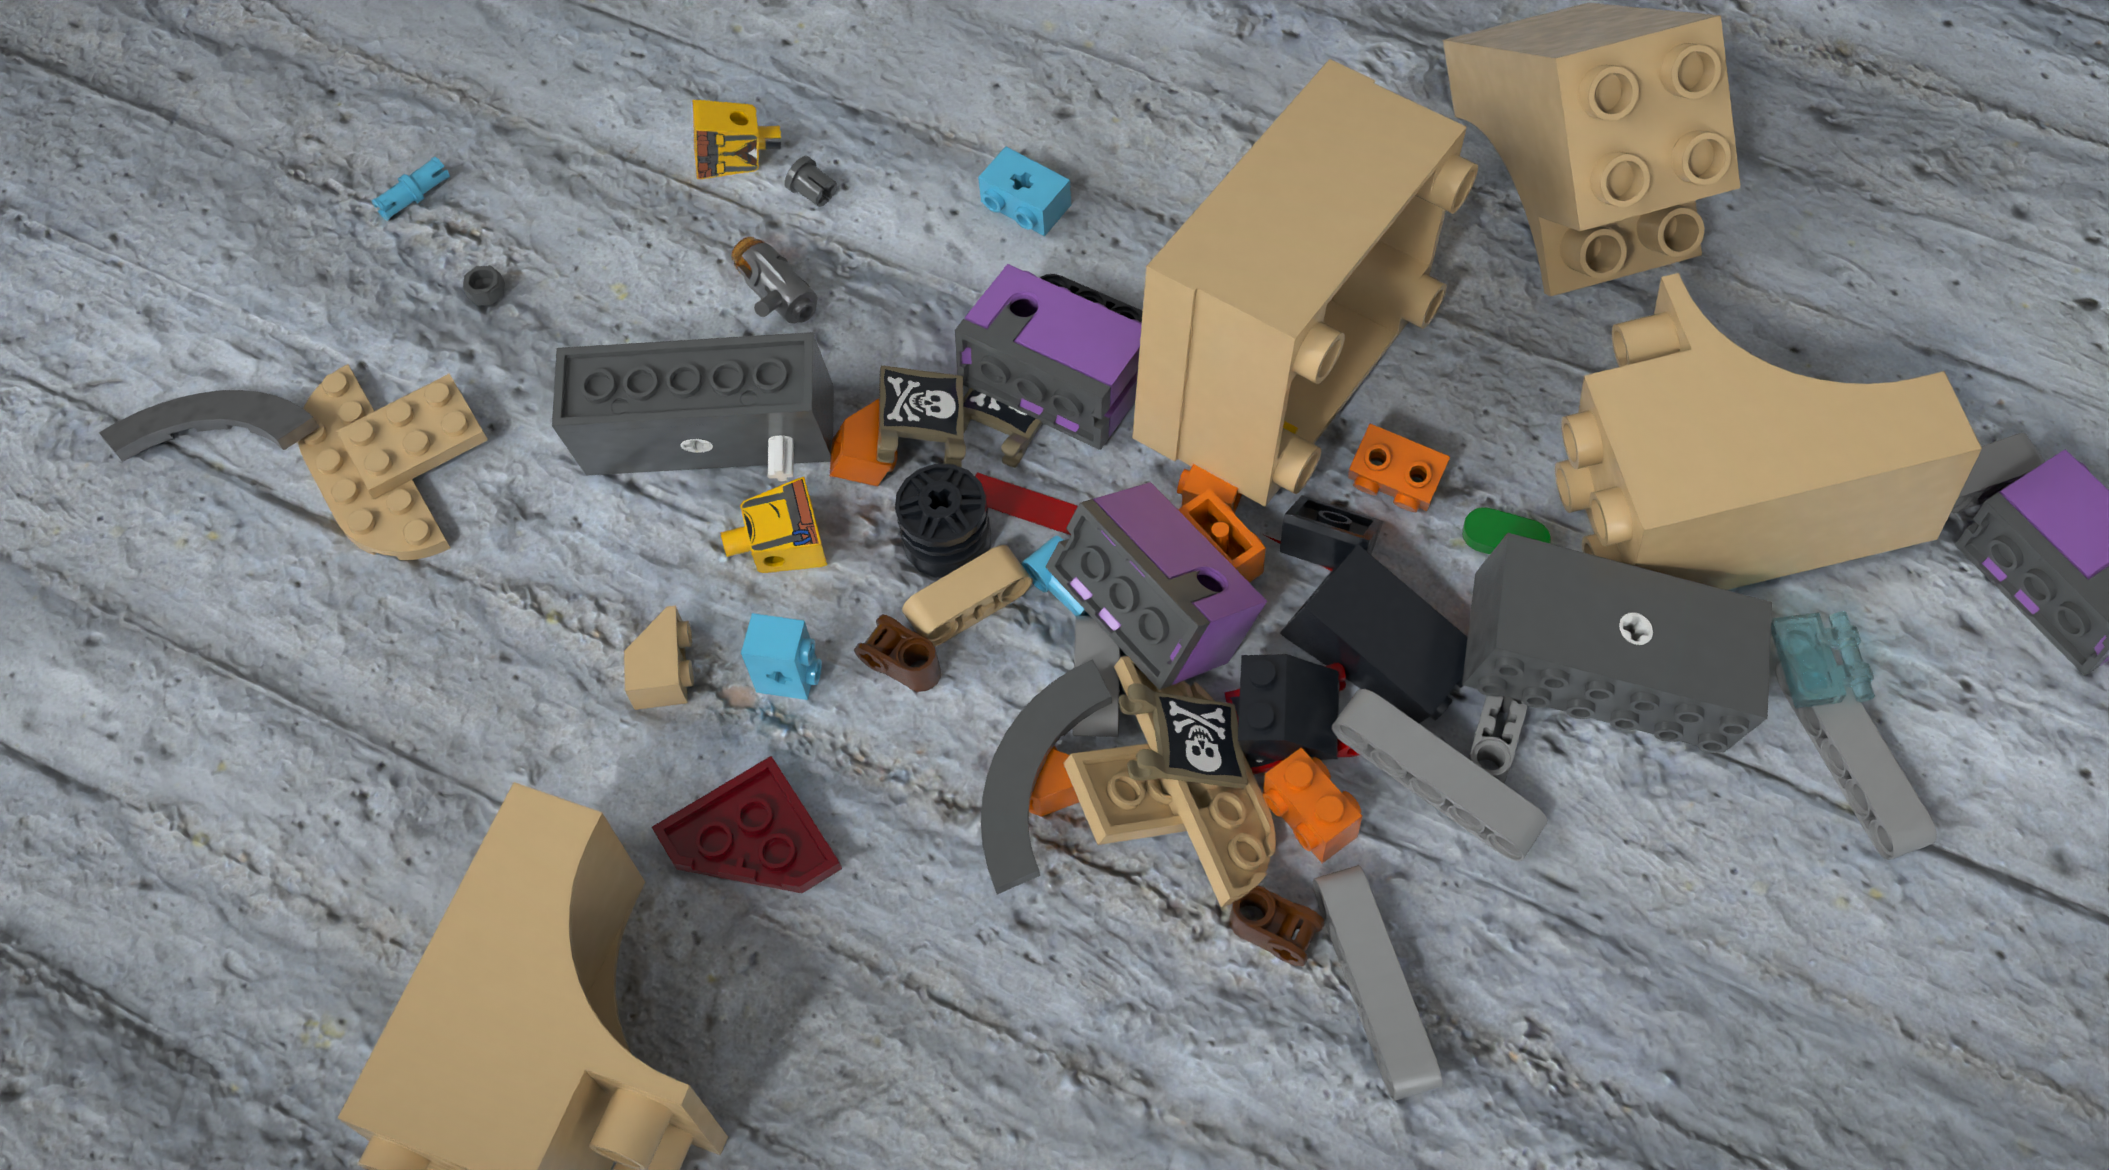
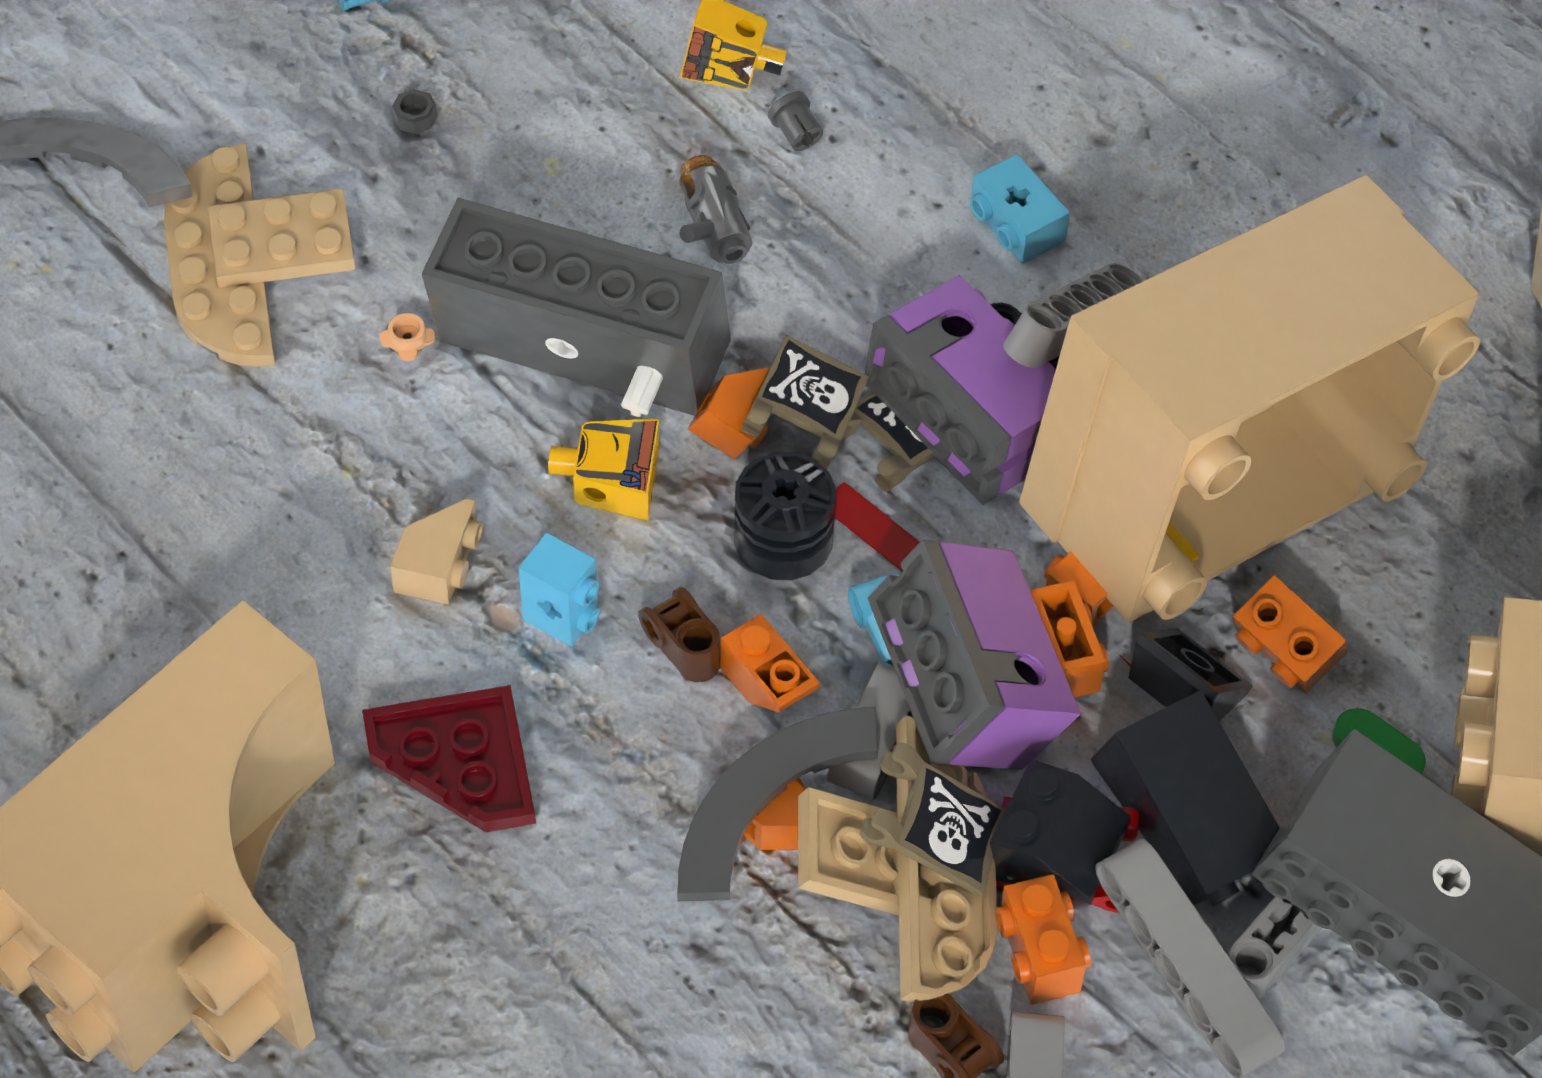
camera: 15 degrees right, 5 degrees down
tan beam [902,545,1033,647] -> none
none -> light nougat plate [380,313,436,361]
none -> orange slope [720,614,820,713]
none -> light grey beam [1003,263,1143,368]

